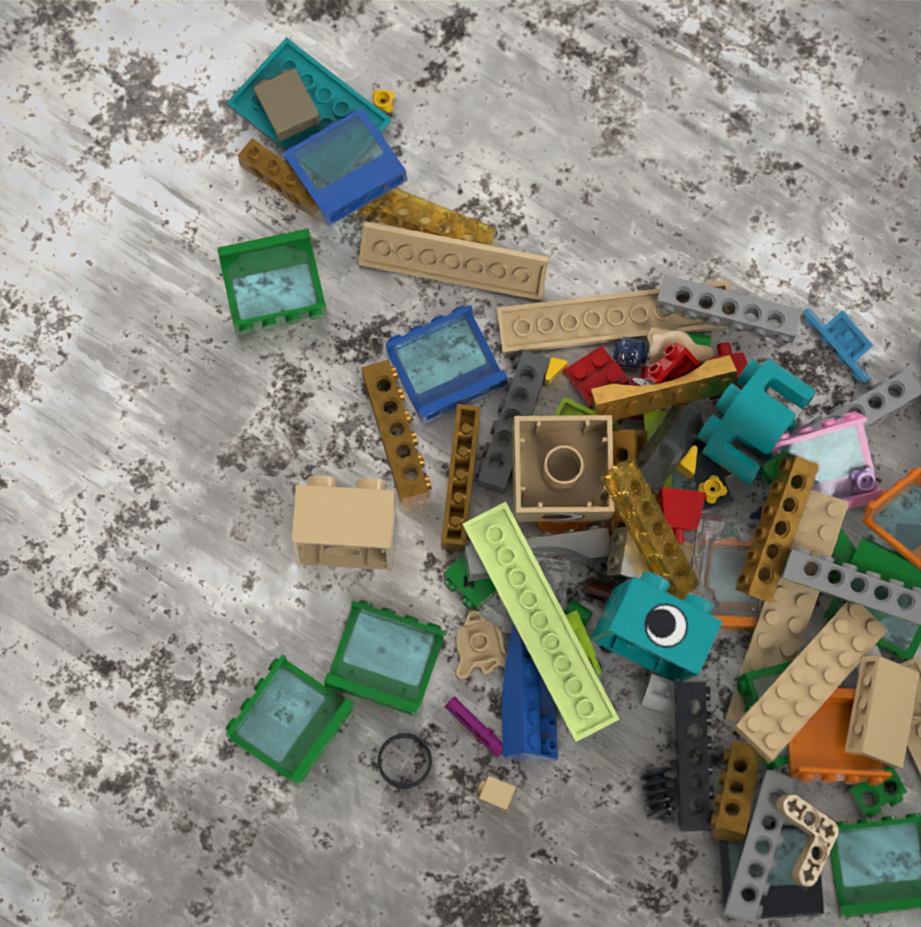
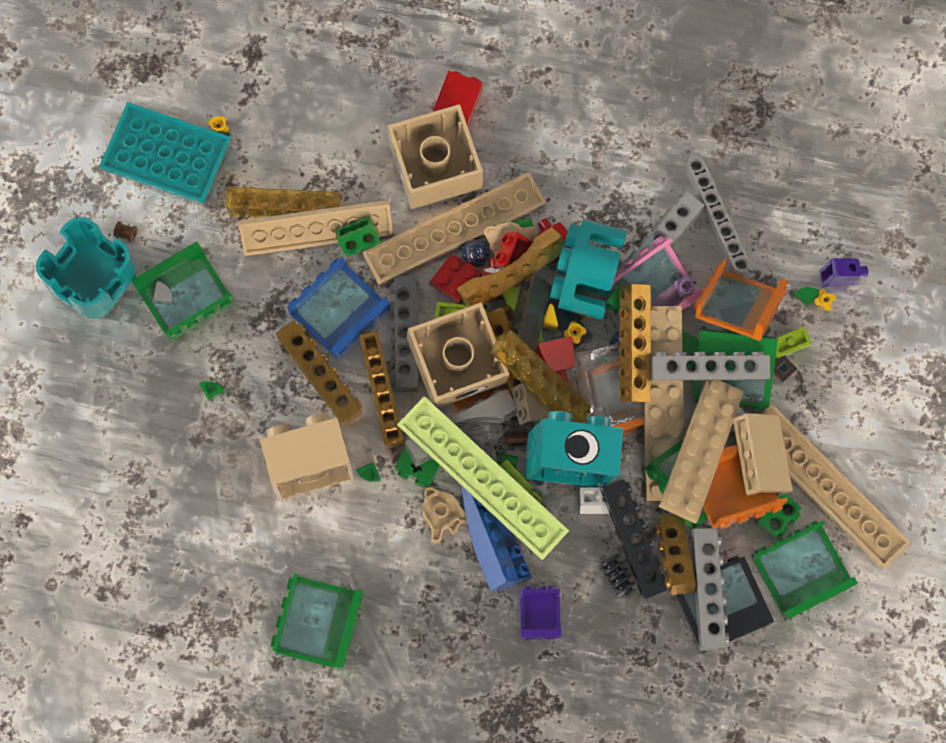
camera: 20 degrees left, 0 degrees up
pearl gold brick [238,138,323,218] -> none
dark tan panel [253,69,320,143] -> none
panel [283,107,408,227] -> none
clear light blue panel [324,600,445,717] -> none
black tyre [378,733,432,789] -> none
magenta pin [444,696,503,758] -> none
tan brick [476,776,516,813] -> none
yellow slope [544,357,568,386] -> none
light grey brick [655,274,802,344] -> none
tan beam [777,795,838,886] -> none
dark azure bracket [803,308,874,382] -> none
none -> teal piece [36,217,137,319]
none -> reddish brown bush [113,221,137,242]
none -> light grey tile [153,281,173,304]
none -> green tile [199,381,226,401]
none -> green brick [336,216,381,257]
none -> green tile [356,462,381,482]
none -> tan brick [387,104,483,209]
none -> red brick [433,71,483,127]
none -> dark purple panel [520,586,562,640]

